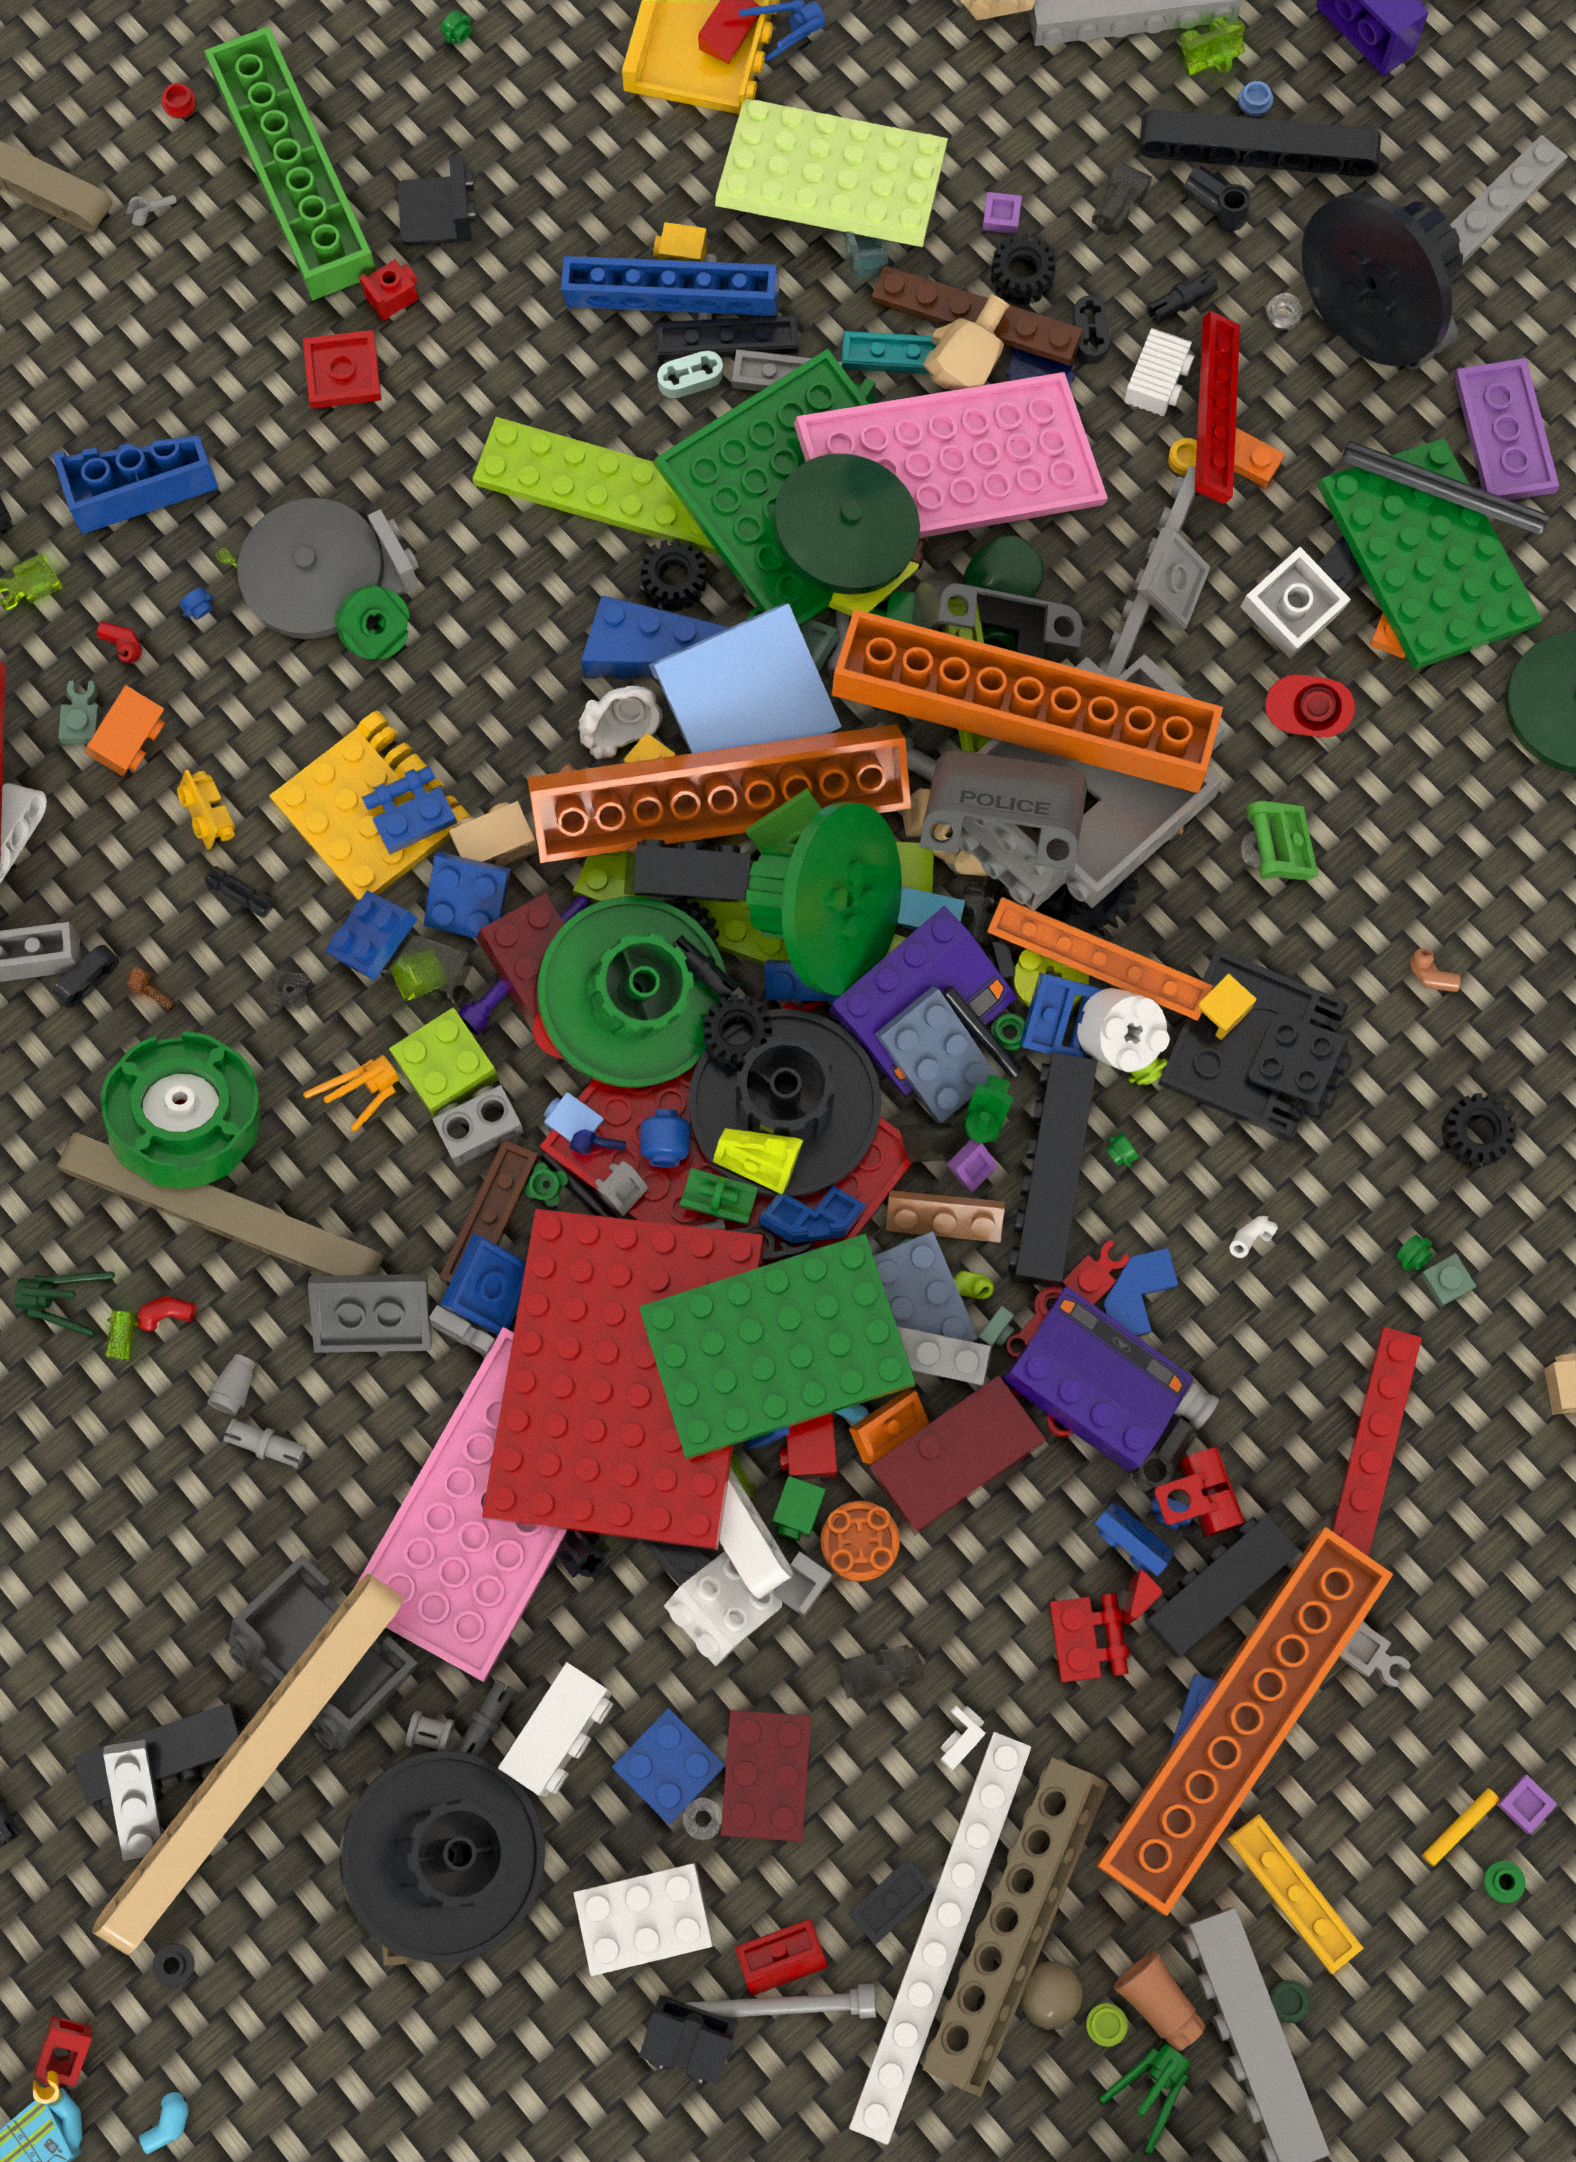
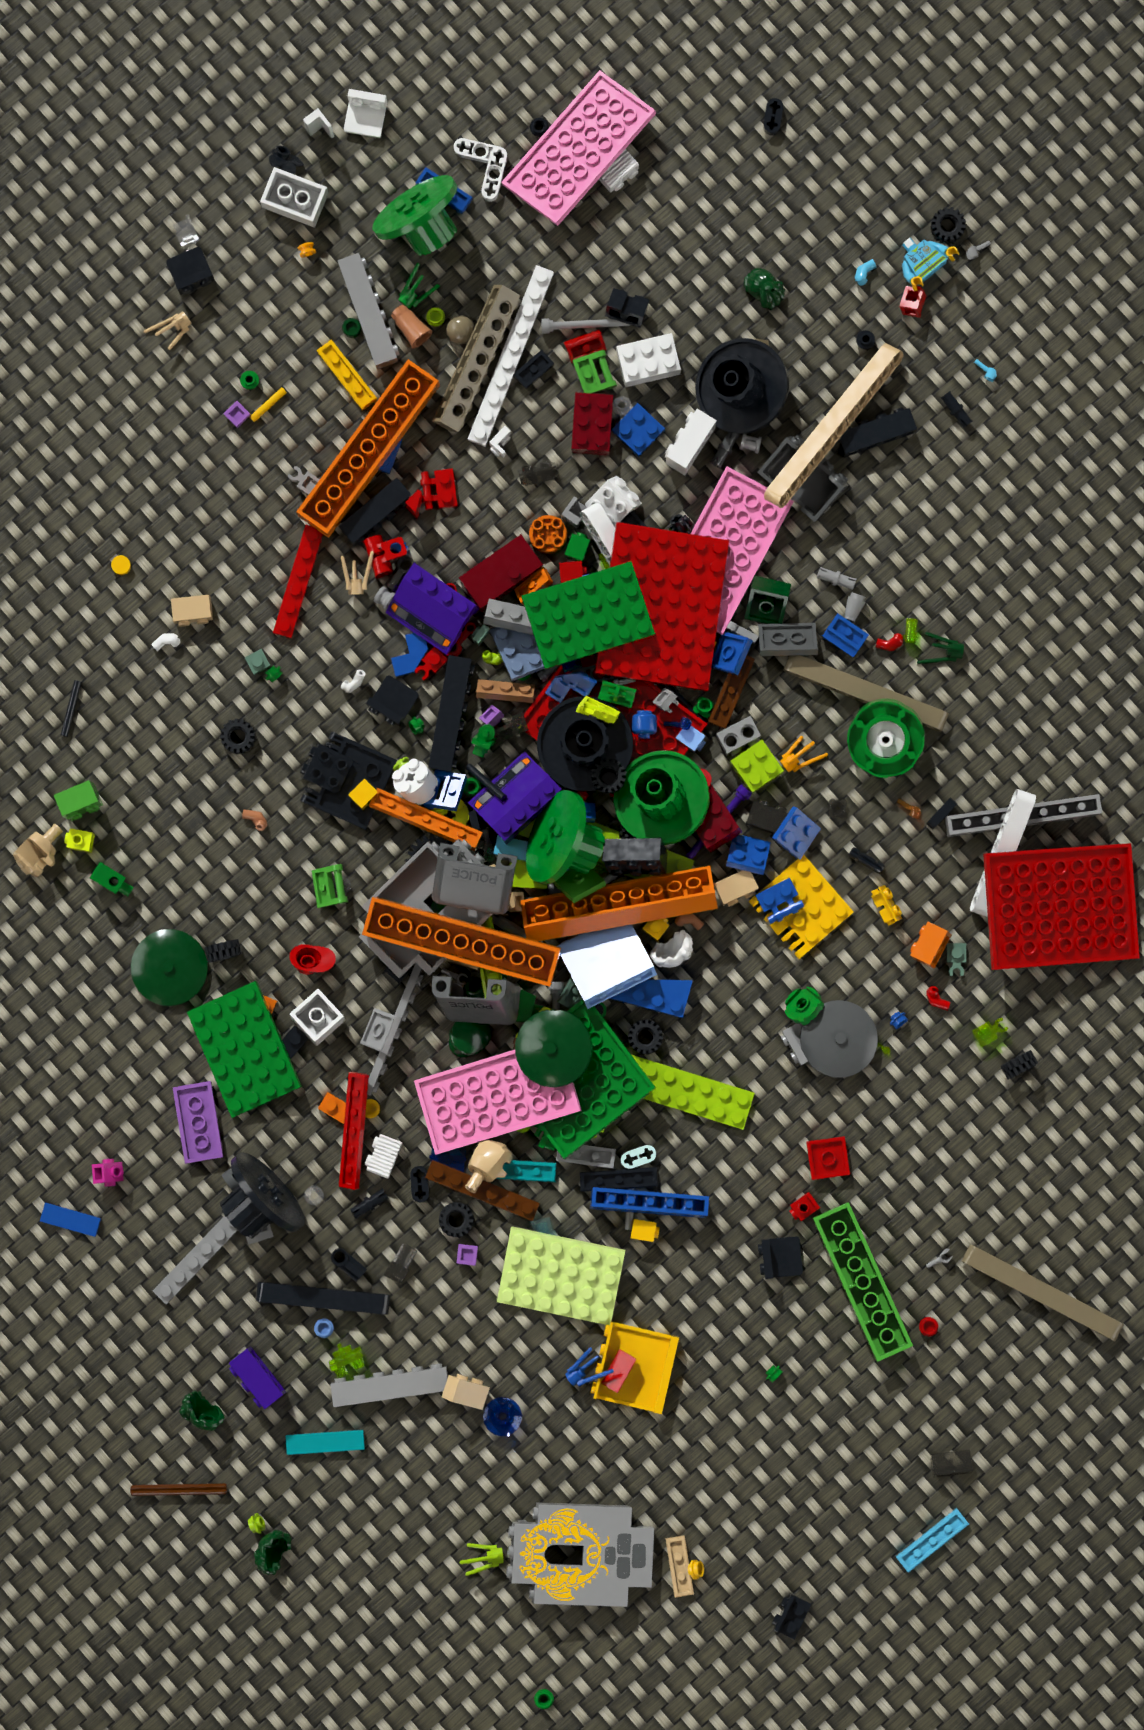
camera: 175 degrees left, 10 degrees up
blue wedge [52,436,219,534] -> none
plate [103,1739,163,1861] -> none
clear neon green slope [391,949,448,1001] -> none
black pin [673,935,740,1000] -> none
sand blue plate [875,986,998,1124] -> none
blue plate [1095,1500,1175,1576] -> none
black axle [1341,441,1548,534] -> none
none -> black tyre [205,939,242,963]
none -> tan plant [341,551,374,594]
none -> black bracket [366,675,419,726]
none -> bright green plate [573,350,617,394]
none -> dark green hair [743,268,785,310]
none -> dark green slope [744,575,791,624]
none -> blue plate [822,613,869,658]

